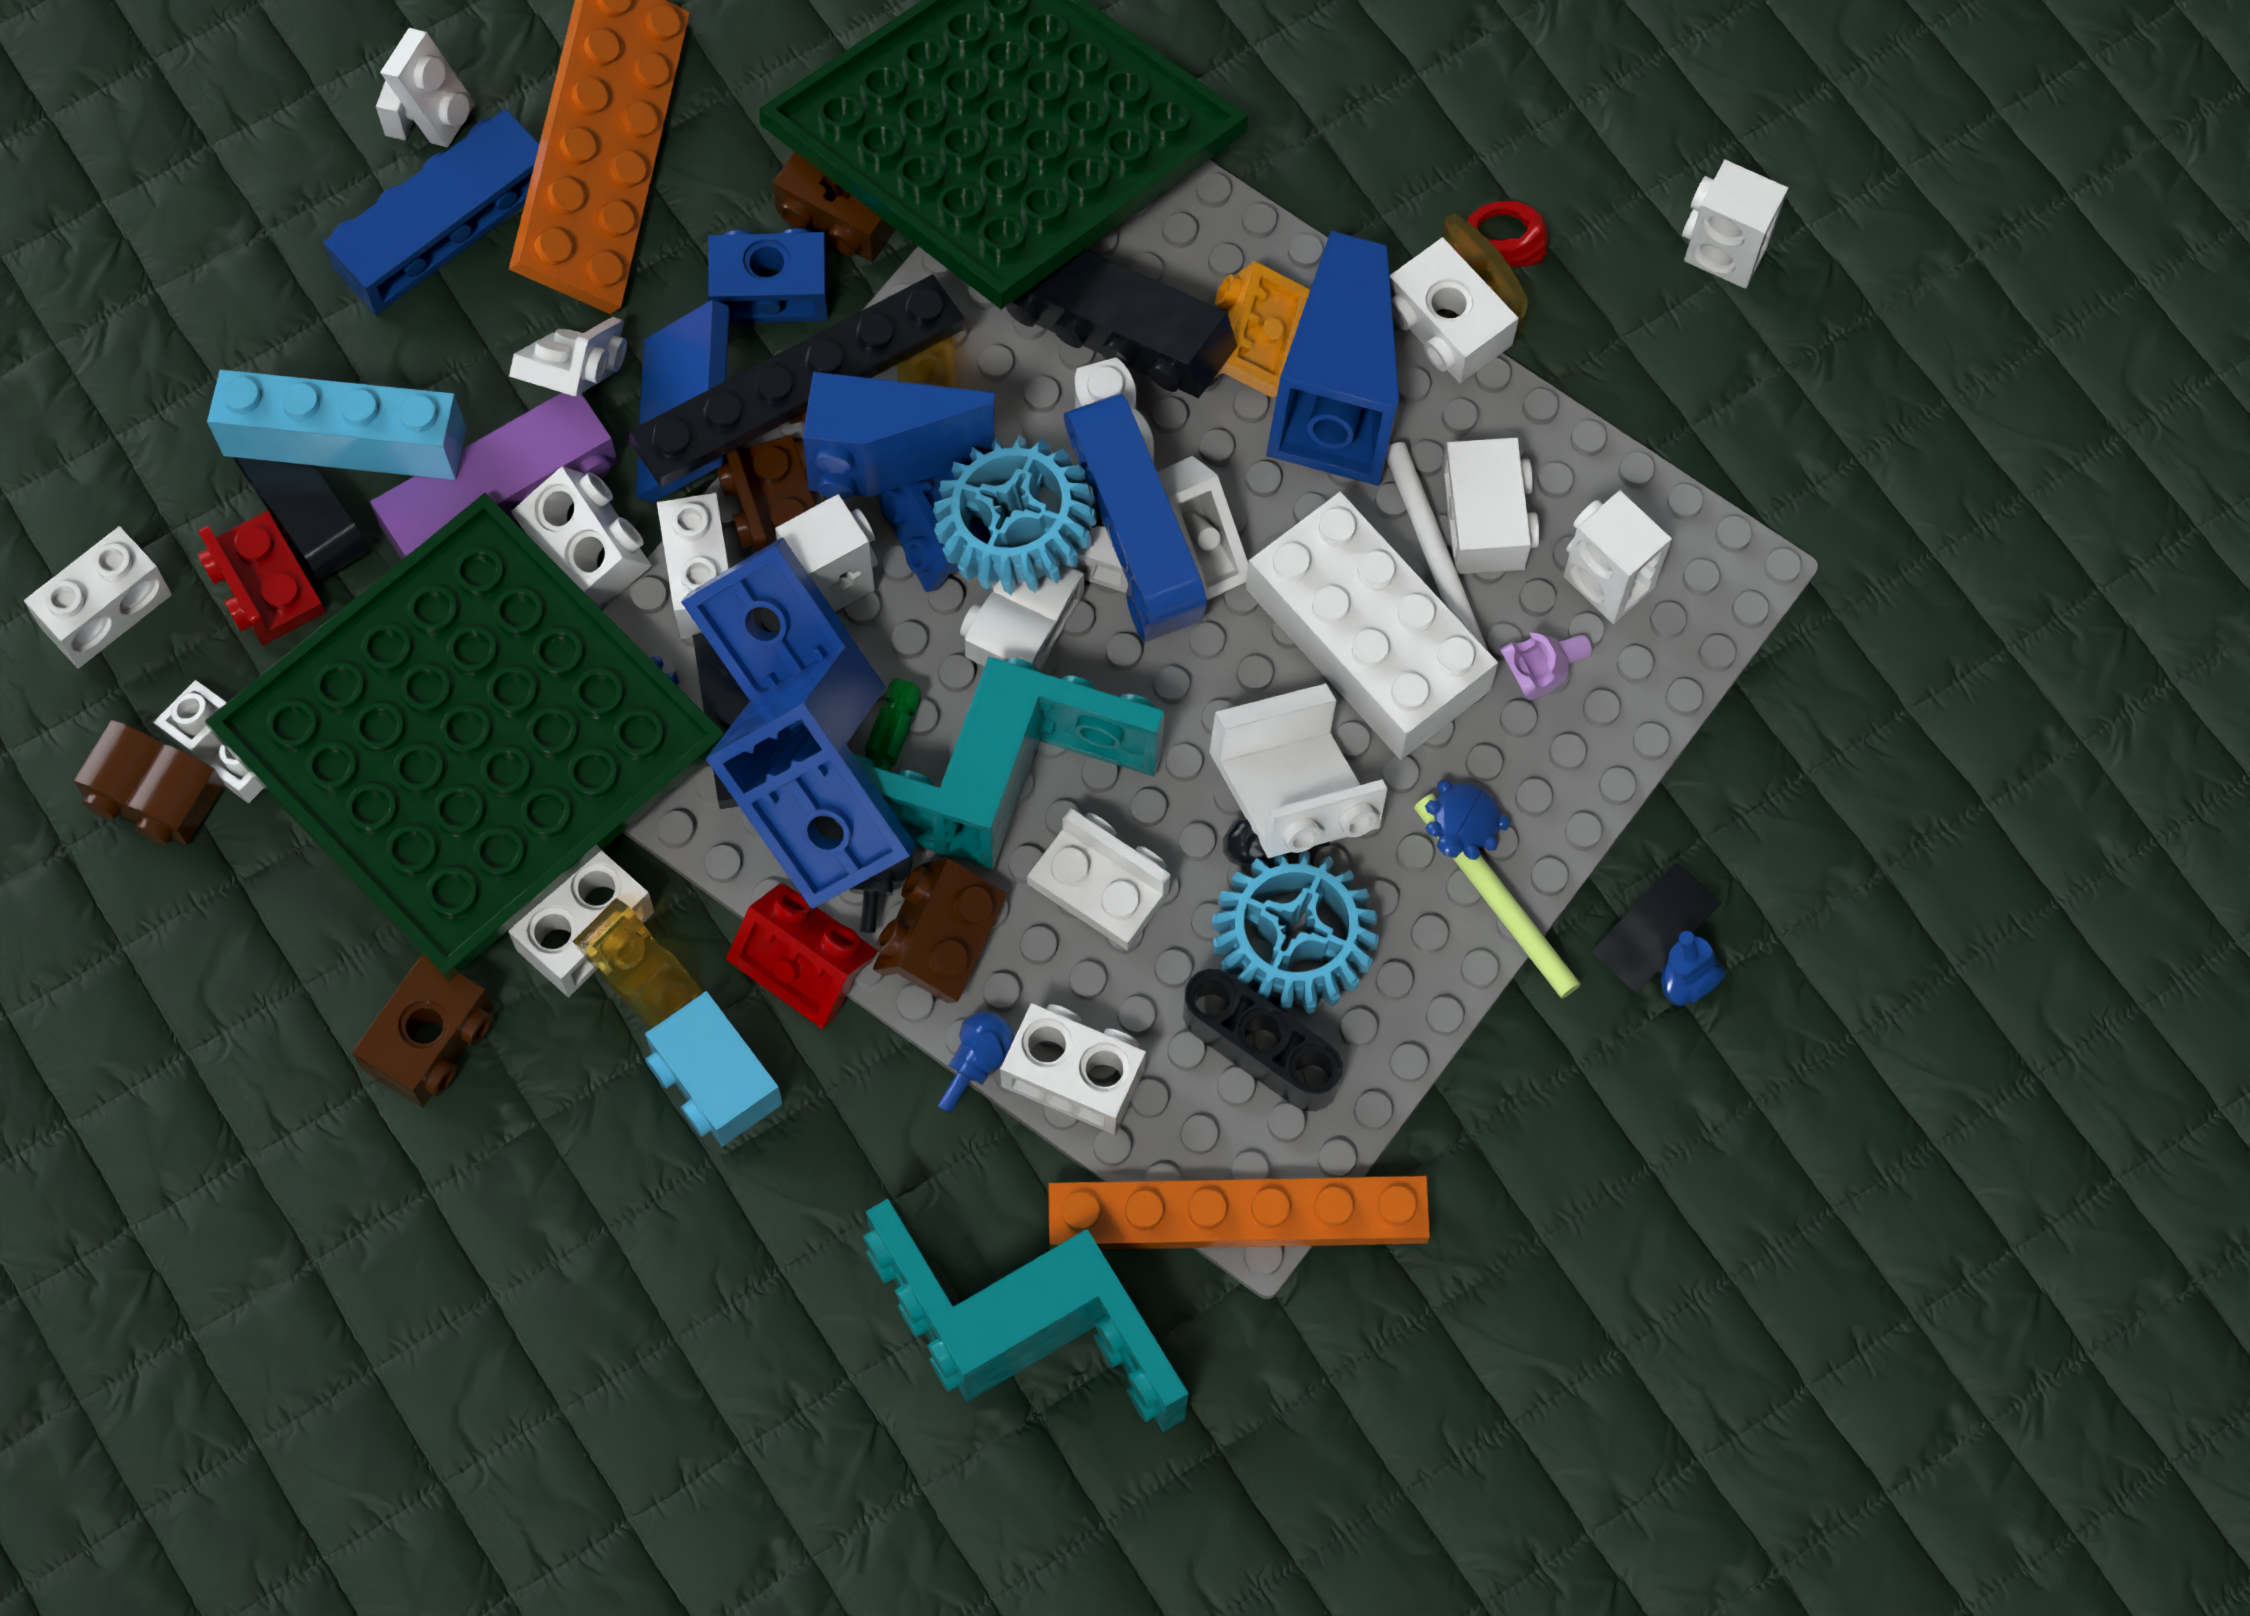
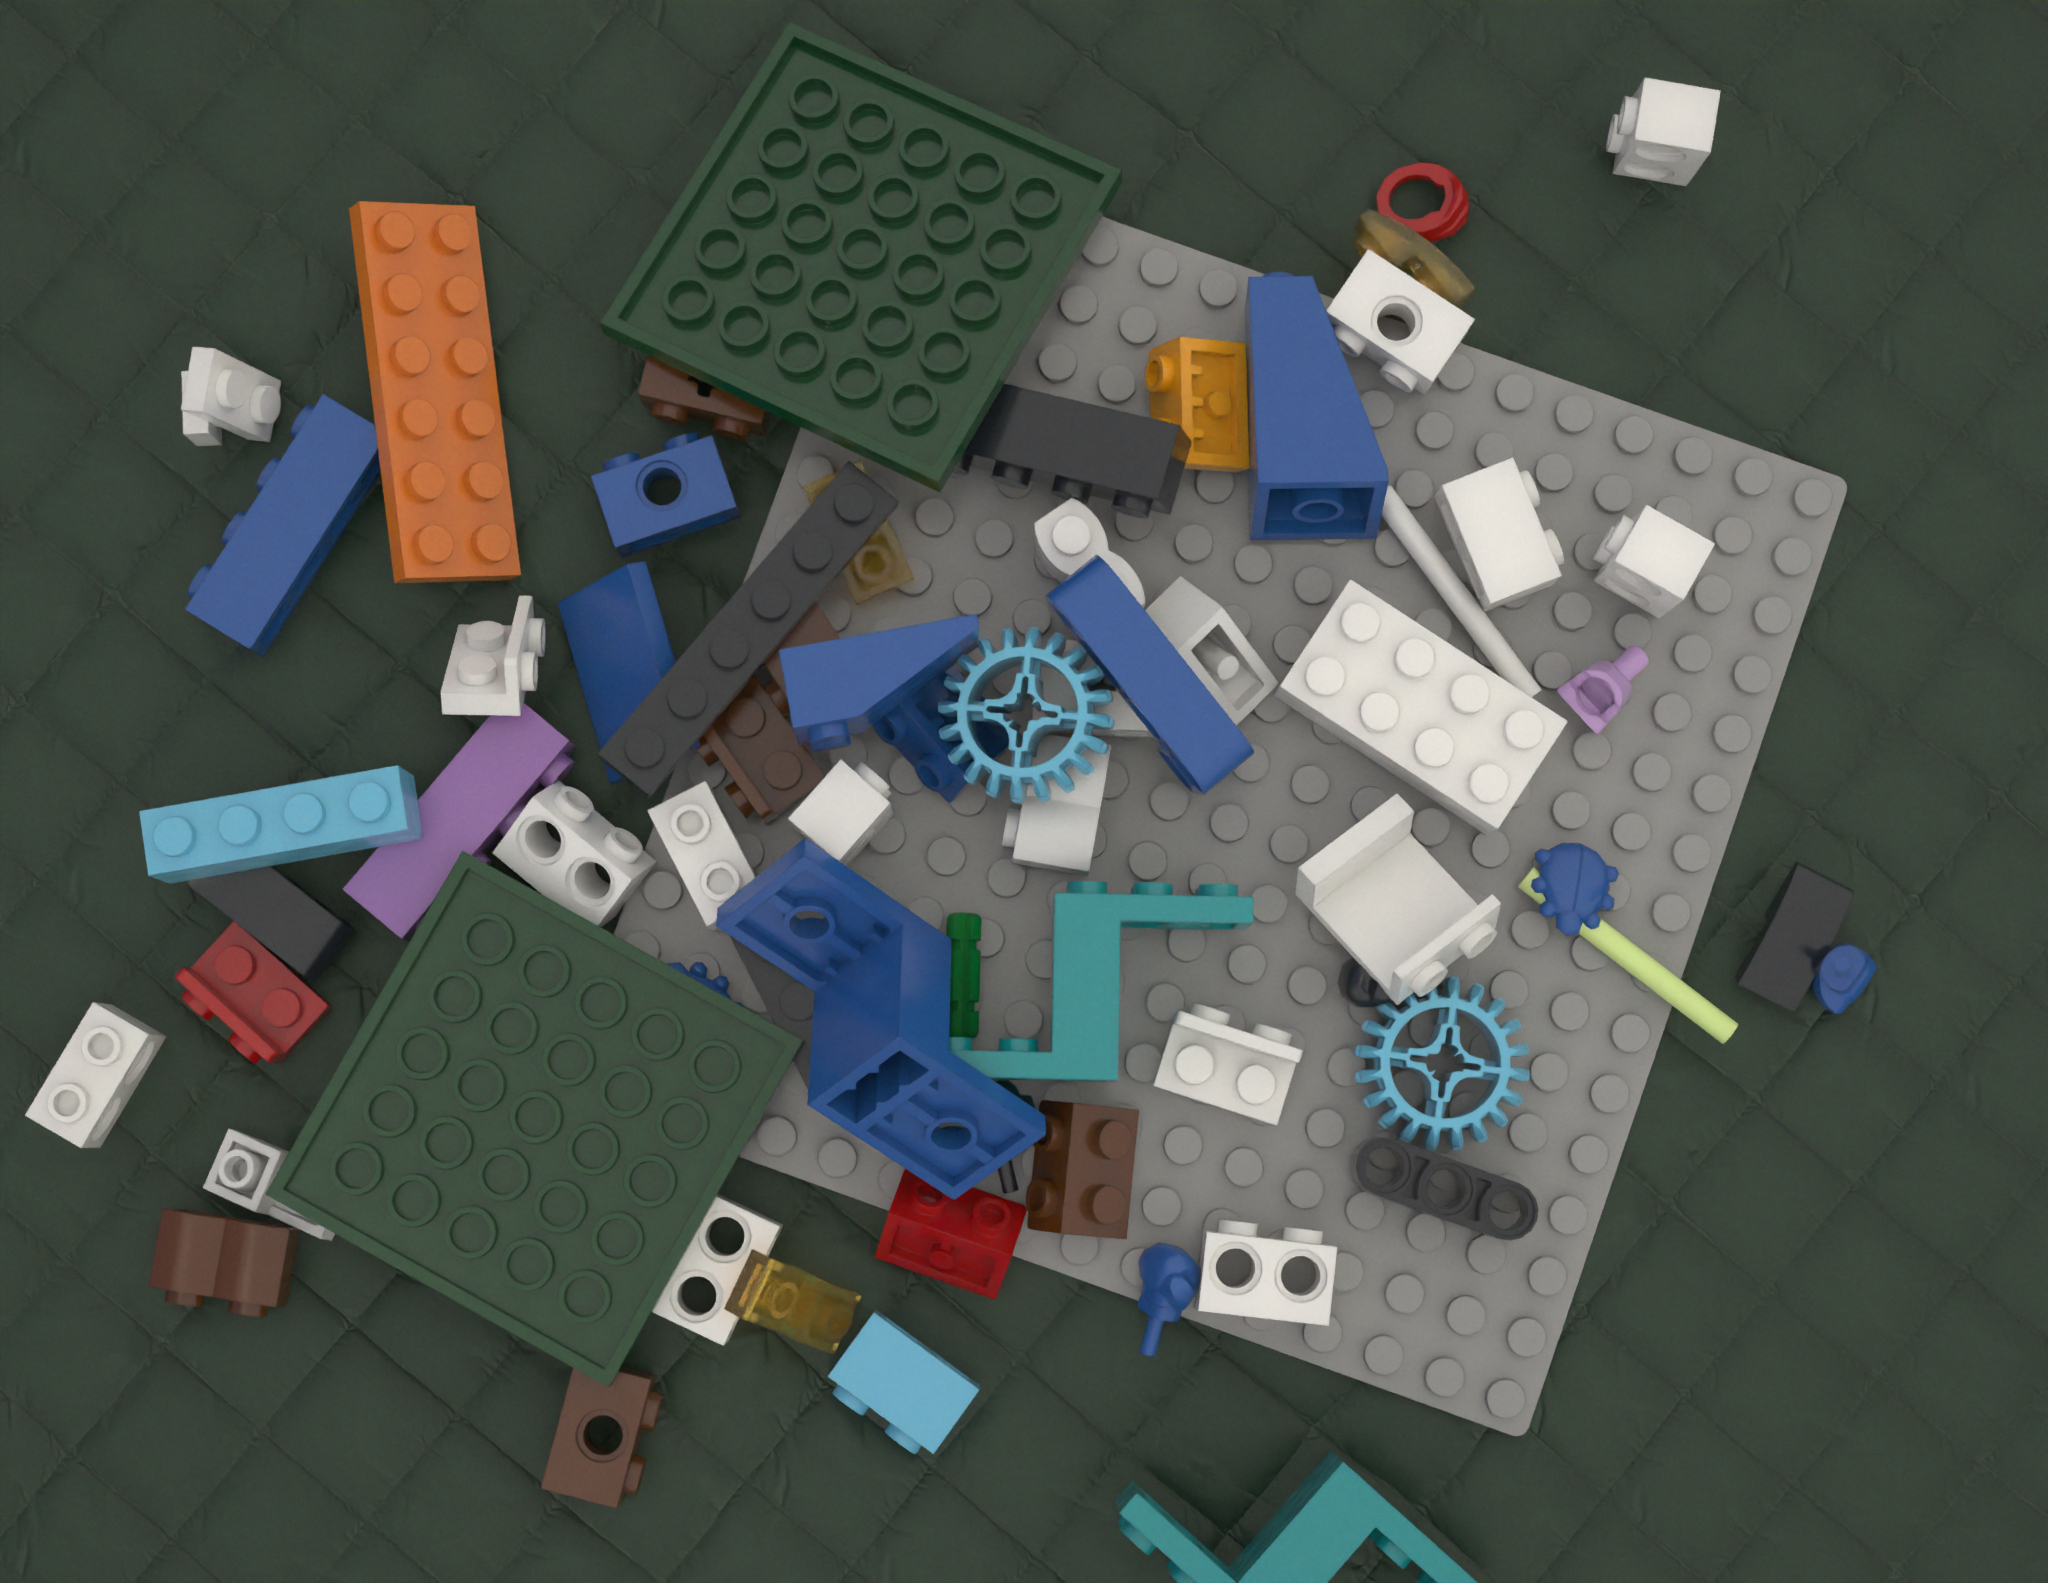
camera: 20 degrees left, 15 degrees up
orange plate [1049,1176,1430,1250] -> none

